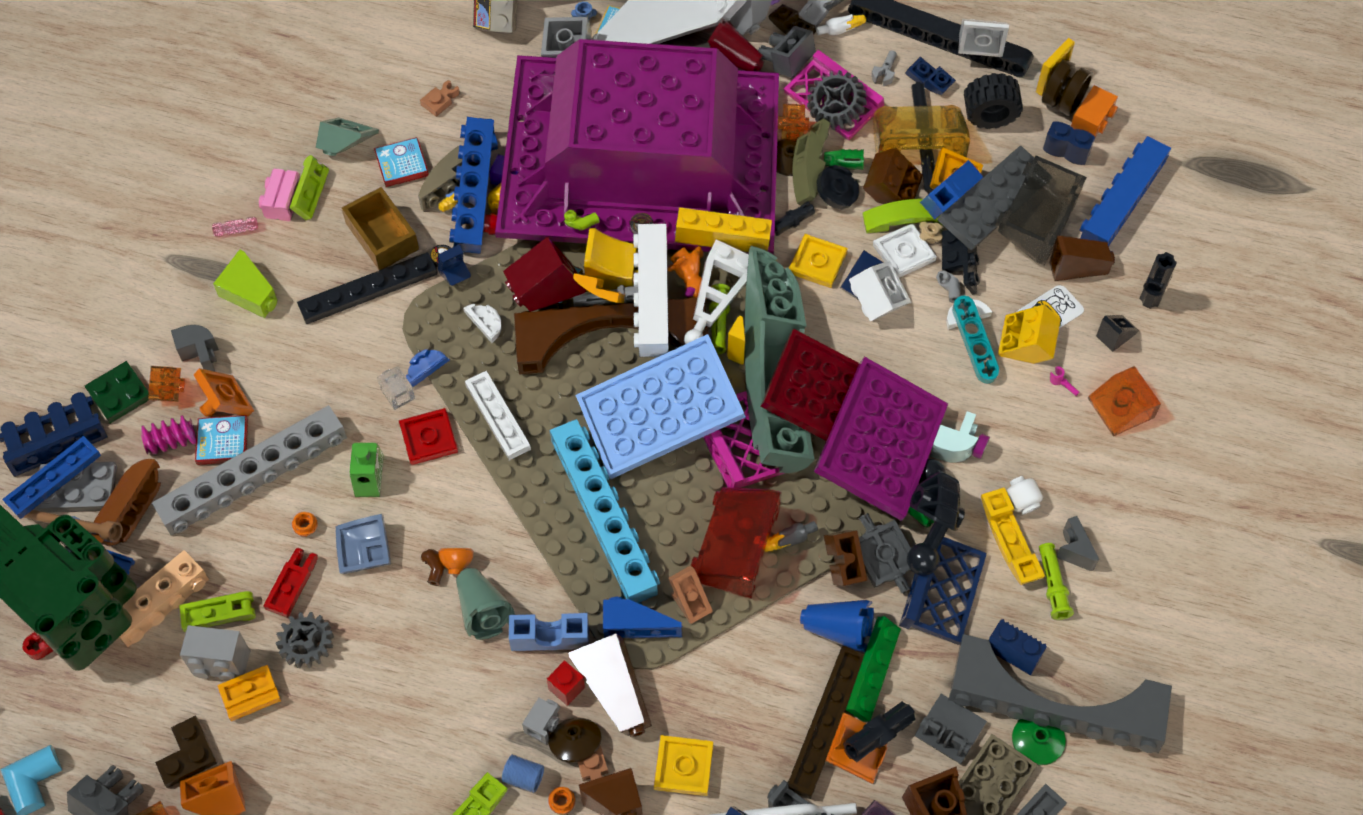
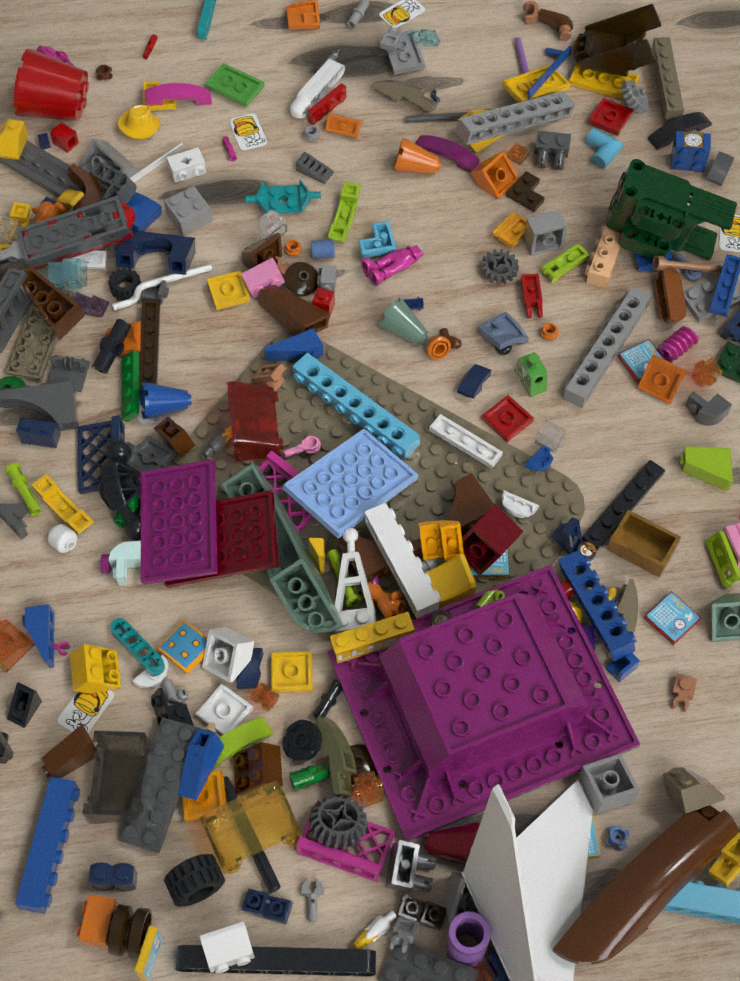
camera: 155 degrees right, 0 degrees up
medium blue arch [509,613,589,651] -> none
none -> blue slope [22,604,55,668]
none -> dark azure slope [156,620,207,675]
none -> bright pink brick [241,257,285,298]
none -> clear orange wheel [251,683,279,711]
none -> bright pink plate [283,436,321,457]
none -> medium azure brick [359,221,396,258]
none -> dark pink piece [361,245,423,286]
none -> clear blue pin [404,296,424,311]
none -> dark blue slope [457,364,491,399]

